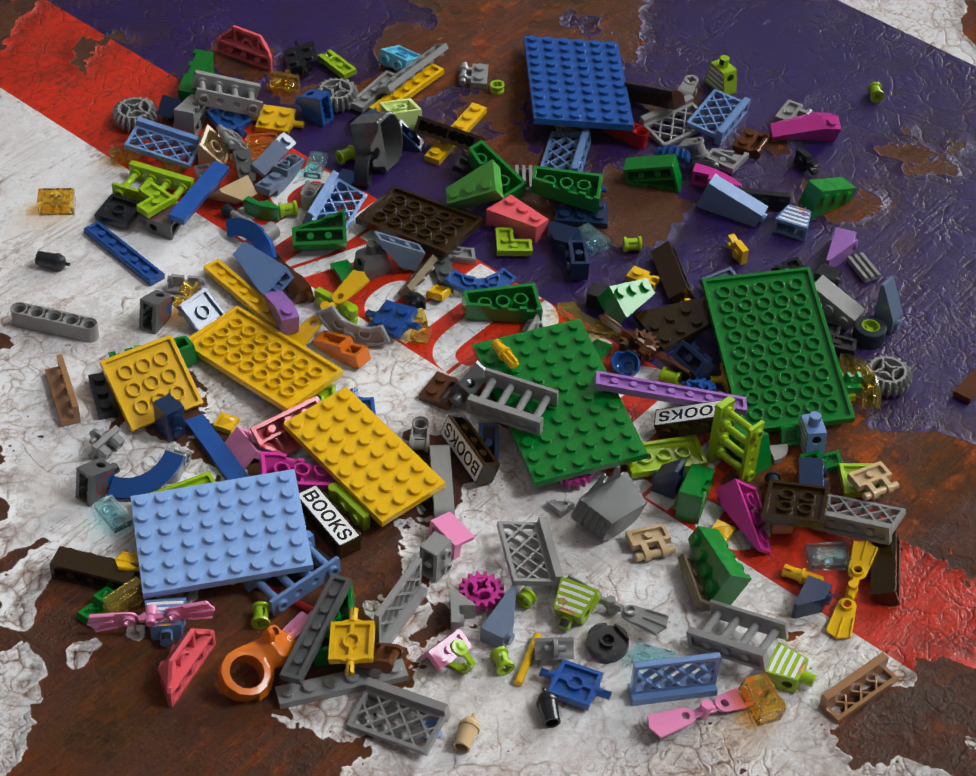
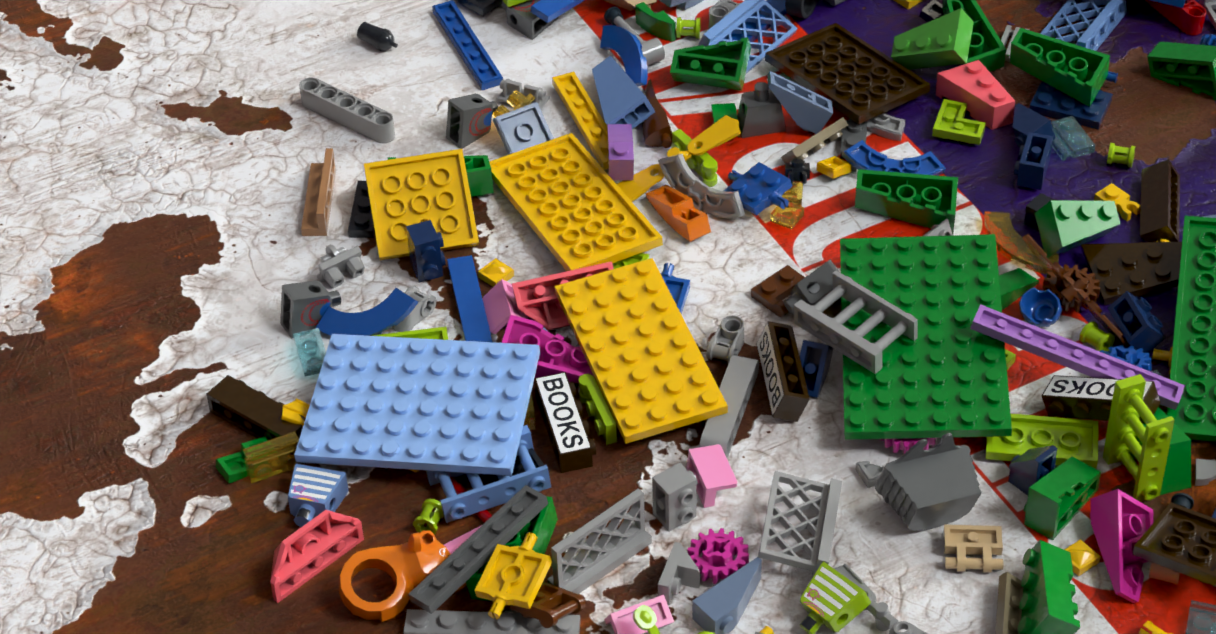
camera: 25 degrees right, 0 degrees up
bright pink piece [87,601,215,632] -> none
yellow axle [491,339,519,369] -> none
lime bush [516,587,537,609] -> none

